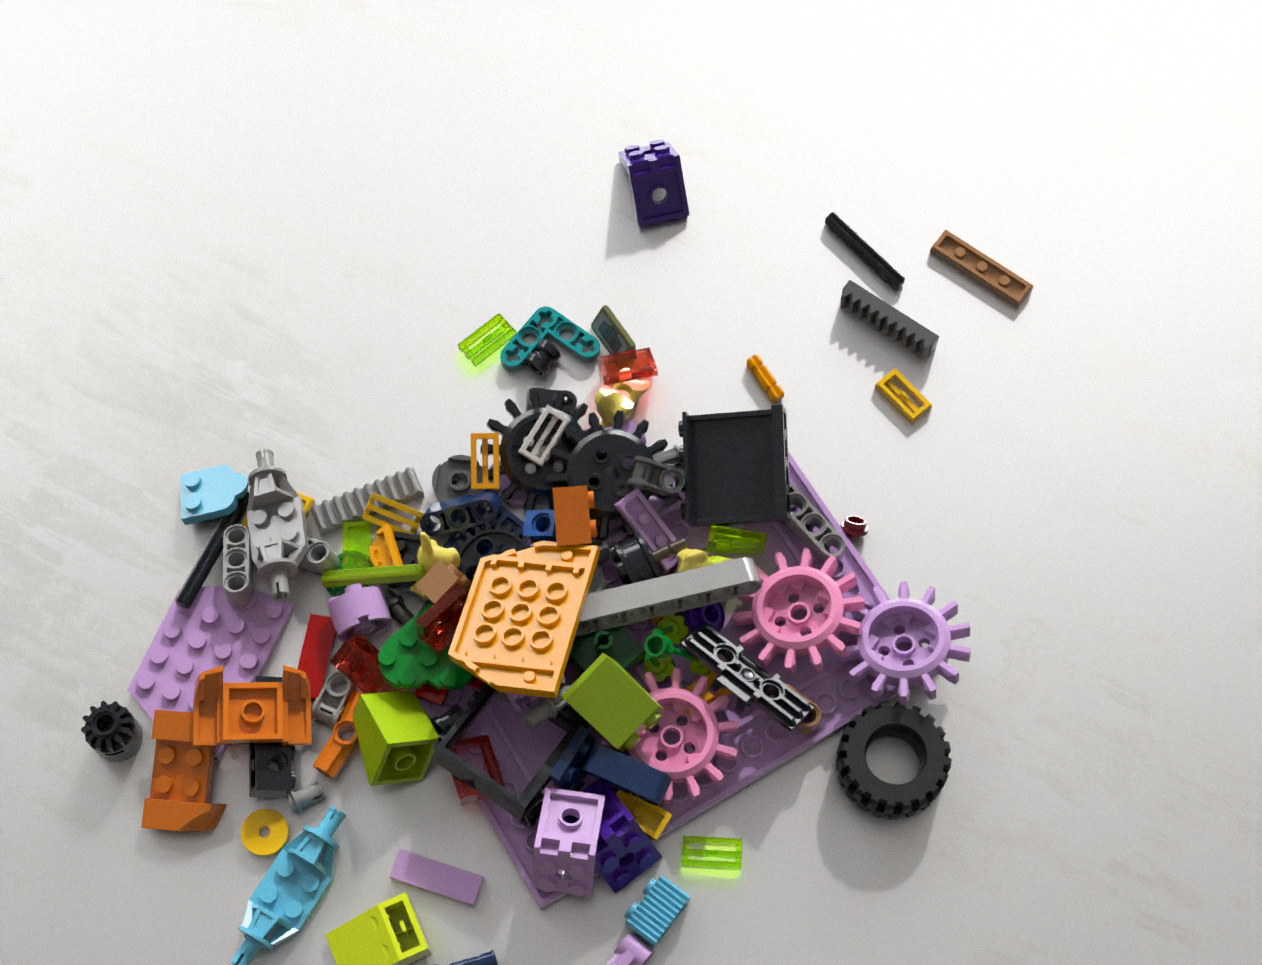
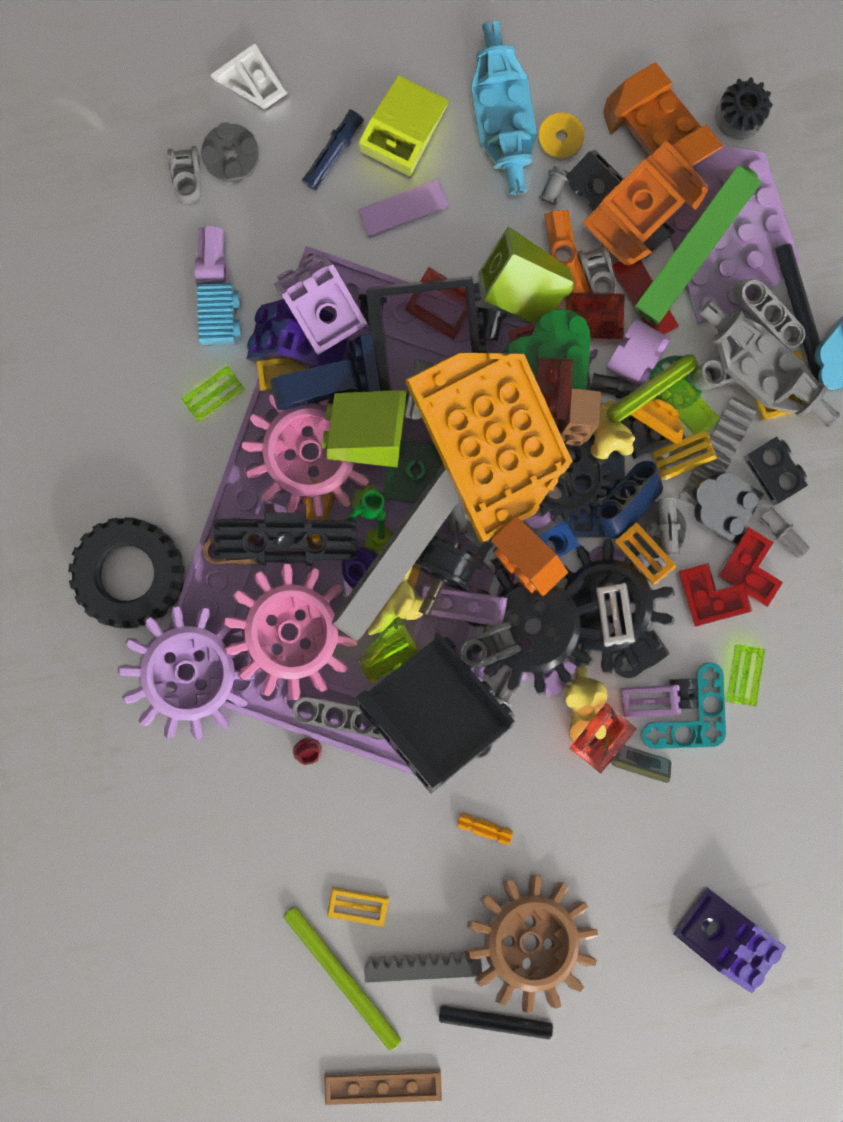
camera: 145 degrees right, 20 degrees up
none -> lime axle [283,907,401,1050]
none -> medium nougat gear [465,875,598,1013]
none -> lavender tile [621,685,681,717]
none -> bright green brick [633,165,762,327]
none -> light grey pin [657,498,680,557]
none -> red plate [679,563,752,627]
none -> plate [693,471,764,544]
none -> red plate [717,527,783,607]
none -> black brick [743,436,808,506]
none -> light grey axle [758,507,810,558]

